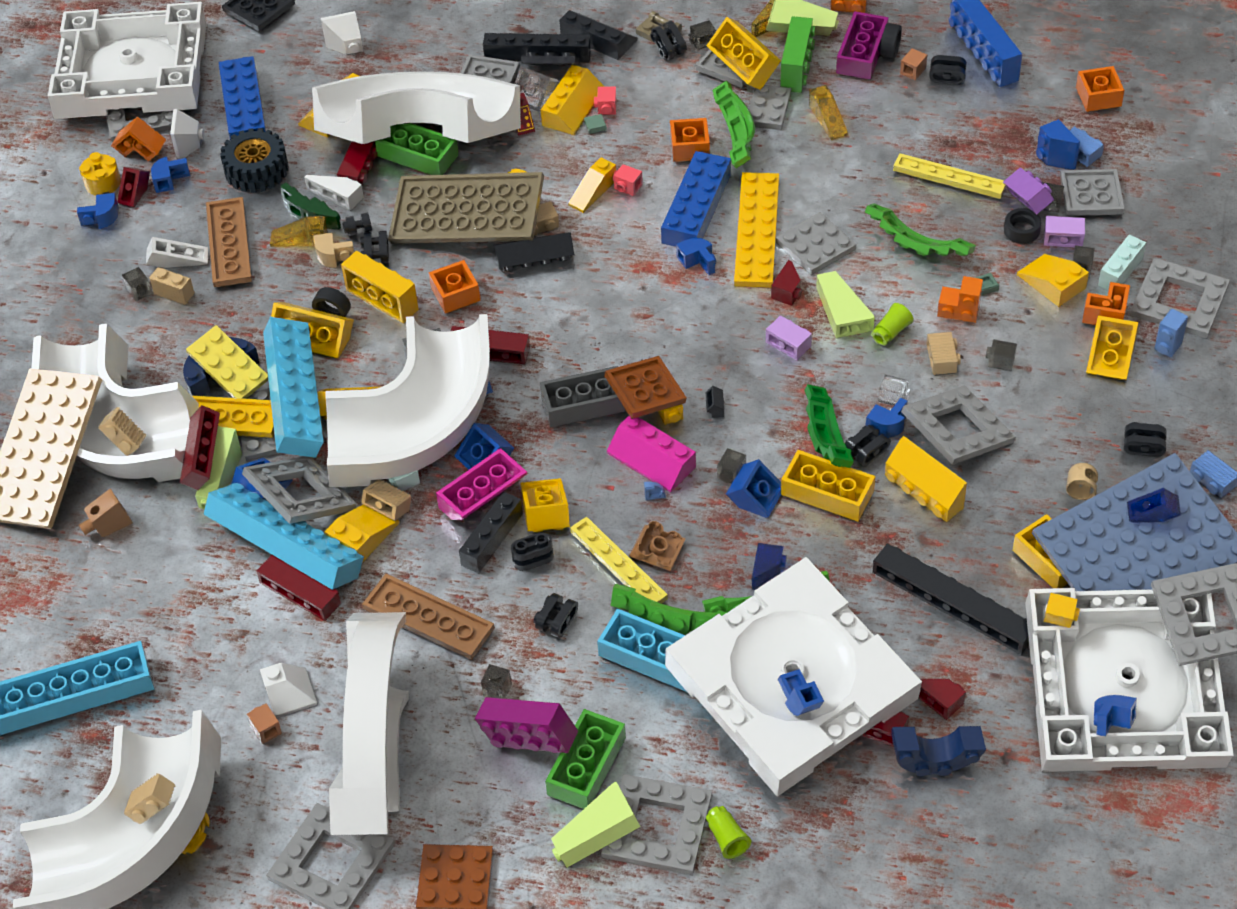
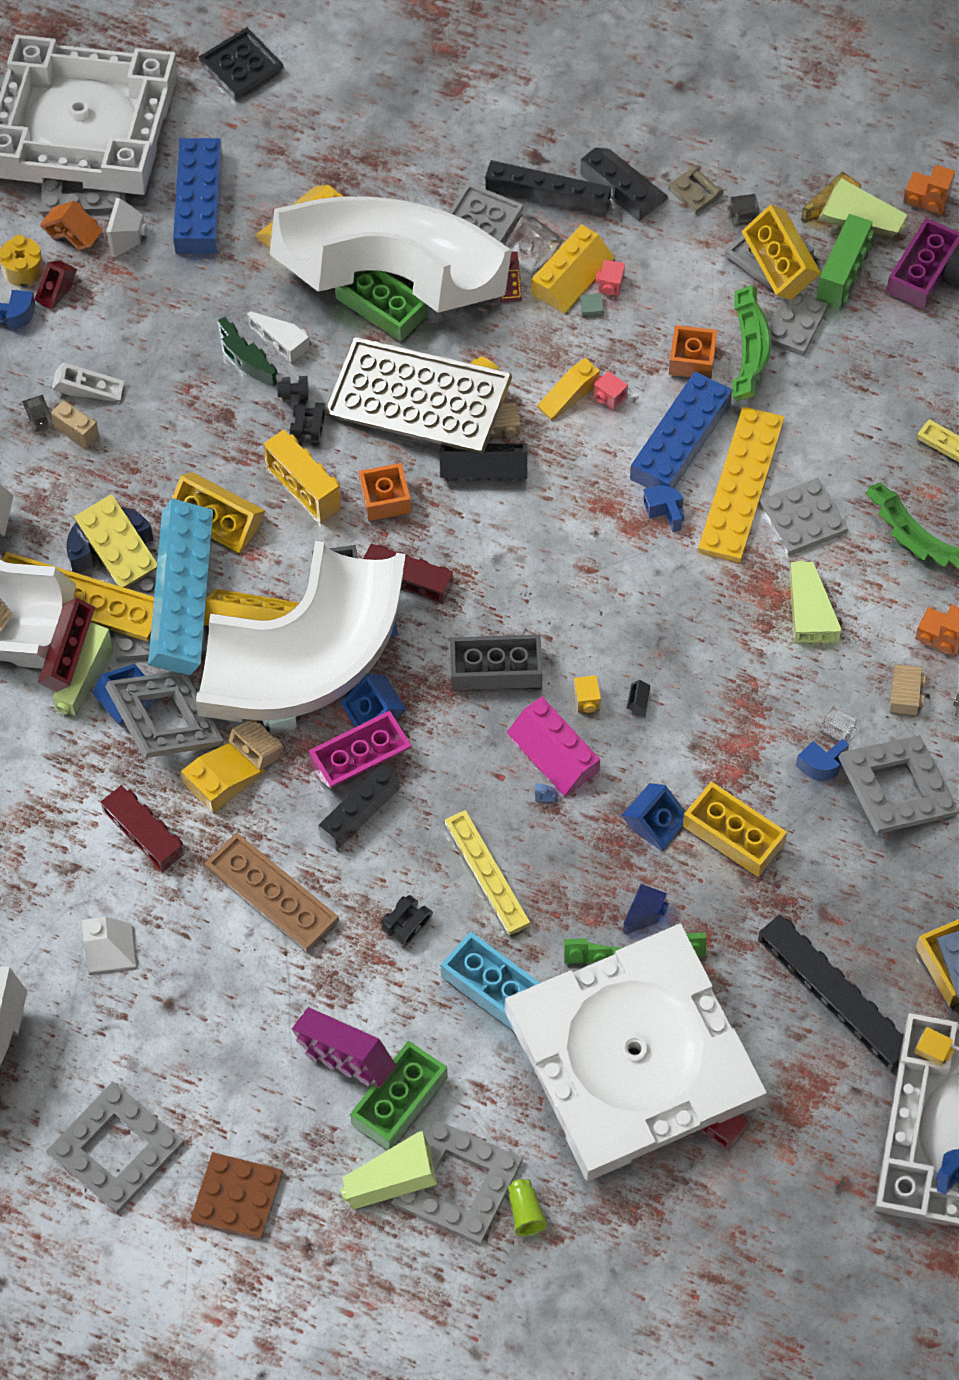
camera: 10 degrees right, 10 degrees up
blue brick [151,157,190,193] -> none
medium azure brick [204,483,364,590] -> none
medium nougat plate [206,197,252,287] -> none
black wheel [220,128,289,193] -> none
nougat brick [247,703,282,744] -> none
clear yellow slope [270,216,328,247] -> none
black tyre [312,287,351,317] -> none
tan brick [313,233,354,268] -> none
white slope [321,11,363,55] -> none
white piece [329,612,409,835] -> none
dark red brick [337,141,377,185] -> none
clear smoke brick [481,664,512,699] -> none
black brick [511,532,554,571] -> none
yellow slope [520,478,570,532] -> none
black plate [521,53,580,65] -> none
dark orange plate [605,356,687,419] -> none
bright green piece [611,584,728,636] -> none
medium nougat slope [629,521,686,571] -> none
black brick [650,20,687,60] -> none
clear smoke brick [717,448,746,484] -> none
lavender brick [766,315,812,360] -> none
dark red slope [771,260,802,306] -> none
blue brick [778,669,824,716] -> none
green piece [804,384,854,468] -> none
clear yellow slope [809,85,848,140] -> none
black brick [845,425,891,466] -> none
lime plant [871,303,914,346] -> none
yellow slope [885,436,967,522] -> none
dark blue brick [891,726,986,776] -> none
dark red slope [918,679,966,720] -> none

